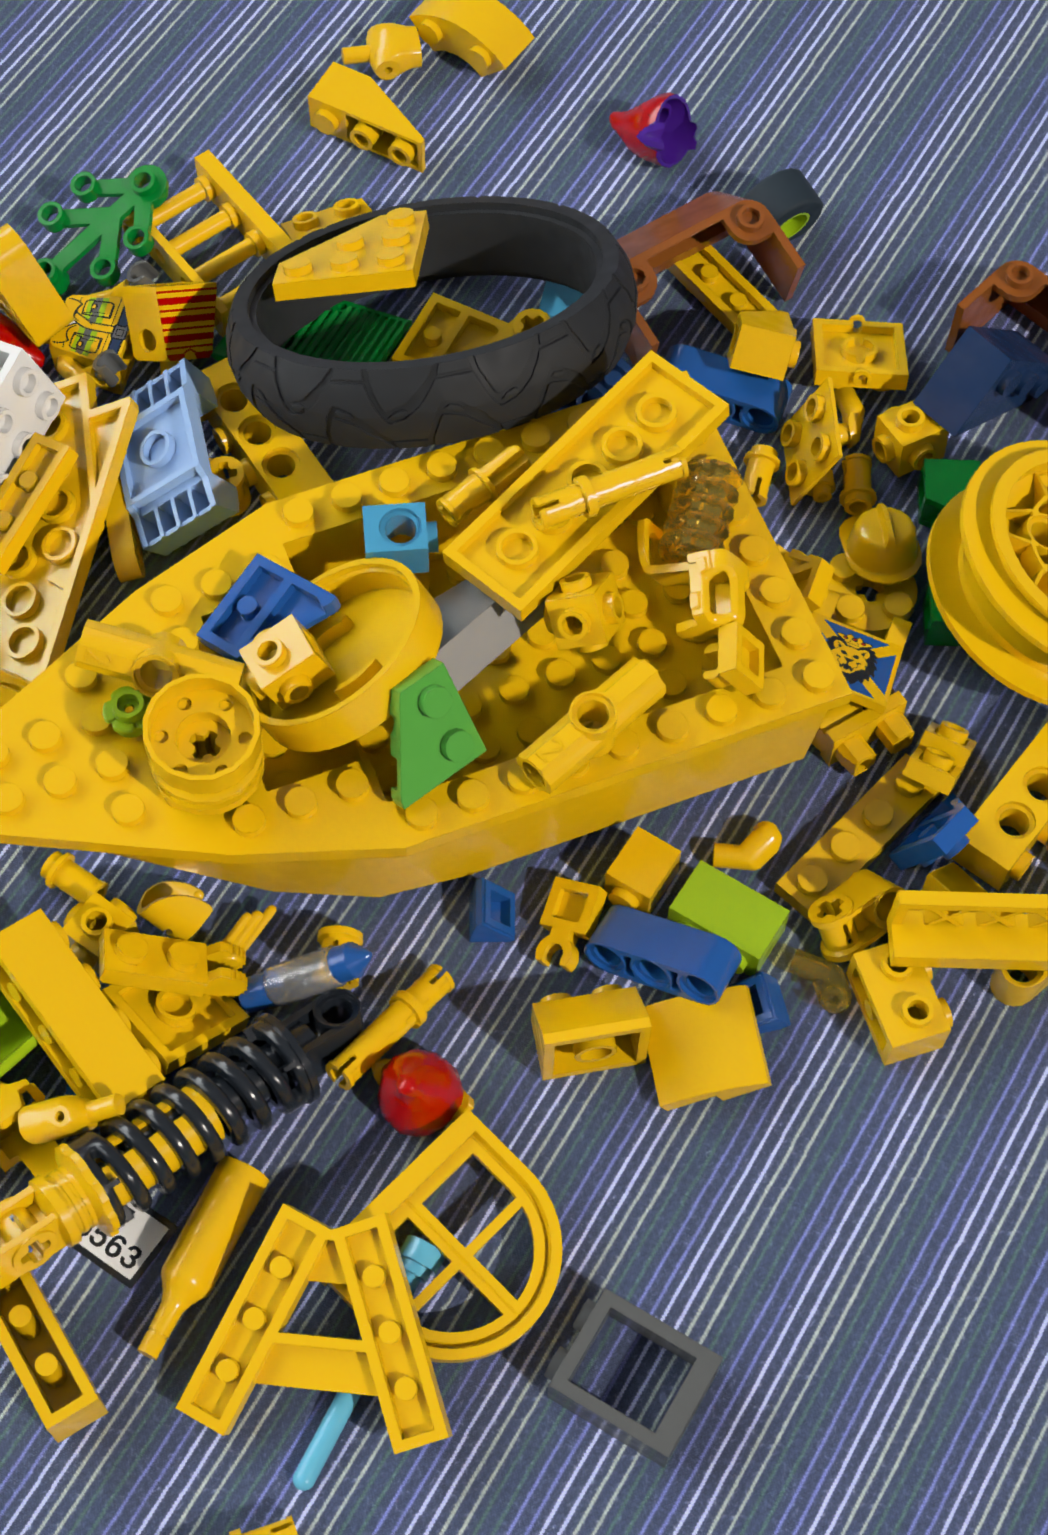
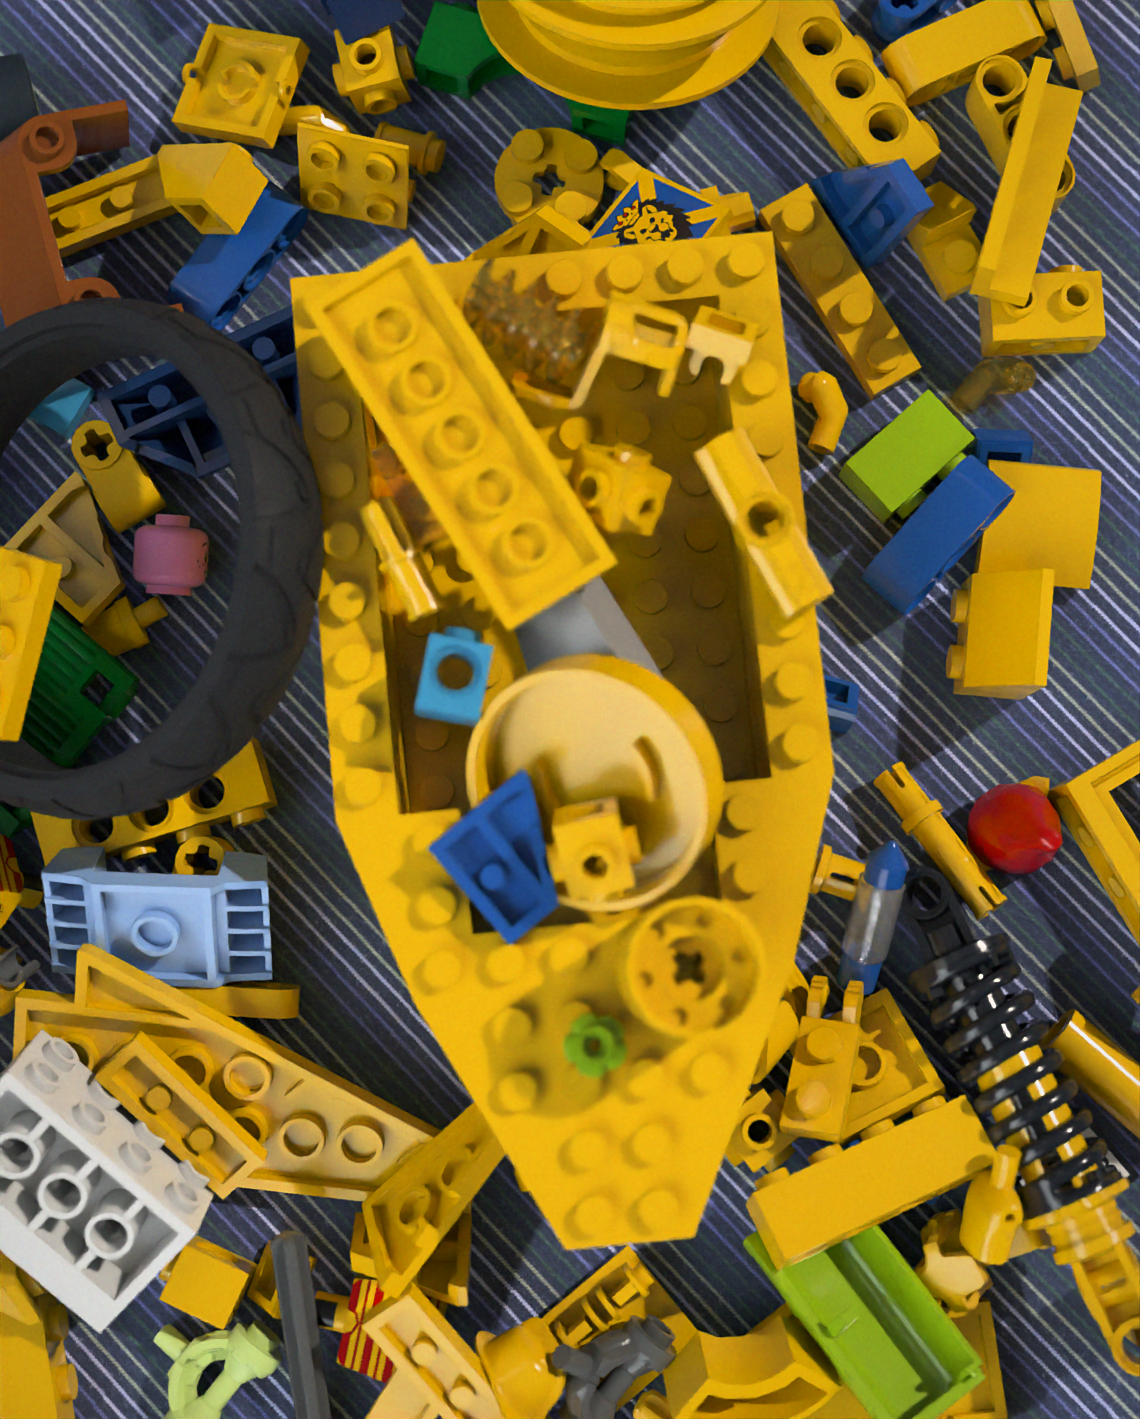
camera: 70 degrees left, 20 degrees up
yellow piece [75,619,245,698] -> none
bright green wing [390,658,487,809] -> none
yellow pin [530,445,689,531] -> none
yellow plate [535,876,608,972] -> none
yellow brick [604,826,682,914] -> none
yellow pin [743,444,781,507] -> none
yellow piece [808,869,909,963] -> none
yellow piece [839,503,922,585] -> none
yellow slope [902,721,977,796] -> none

